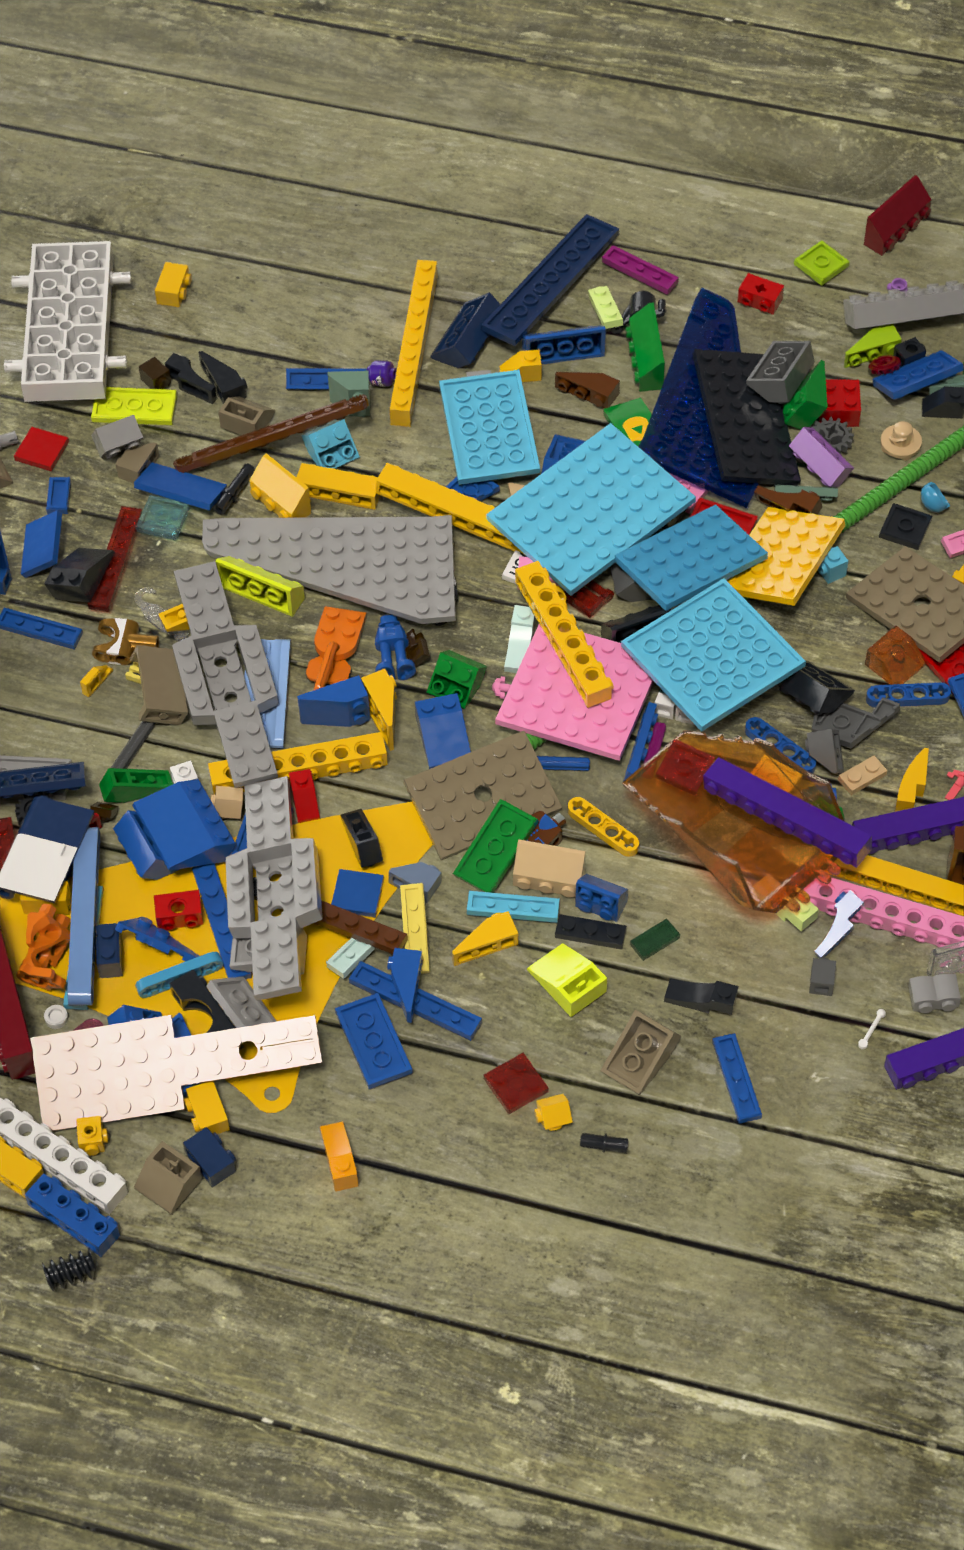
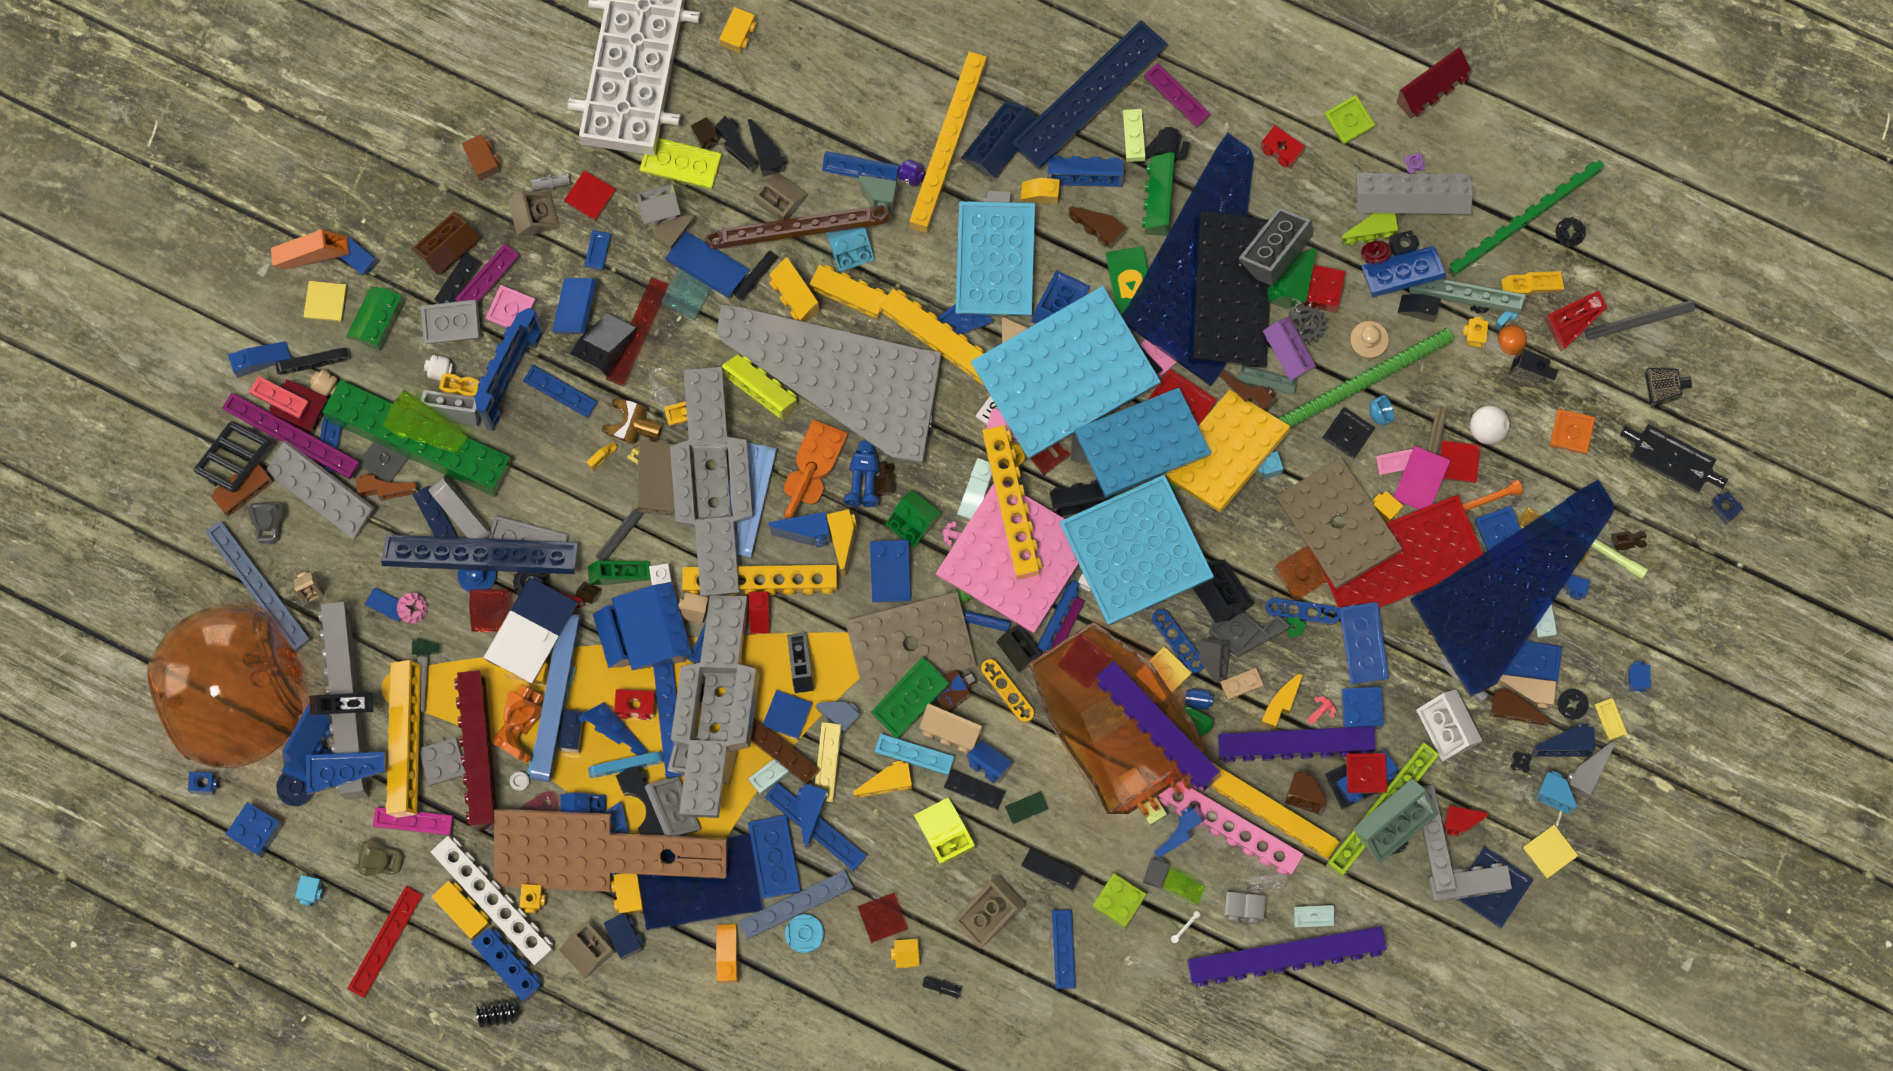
camera: 15 degrees right, 20 degrees up
none -> clear blue plate [638,834,762,931]
none -> sand blue plate [739,870,853,940]
none -> medium azure tile [785,914,824,954]
none -> pearl dark grey brick [996,624,1042,672]
none -> lime brick [1092,873,1147,930]
none -> clear neon green slope [1162,869,1205,906]
none -> green plant [1285,616,1306,638]

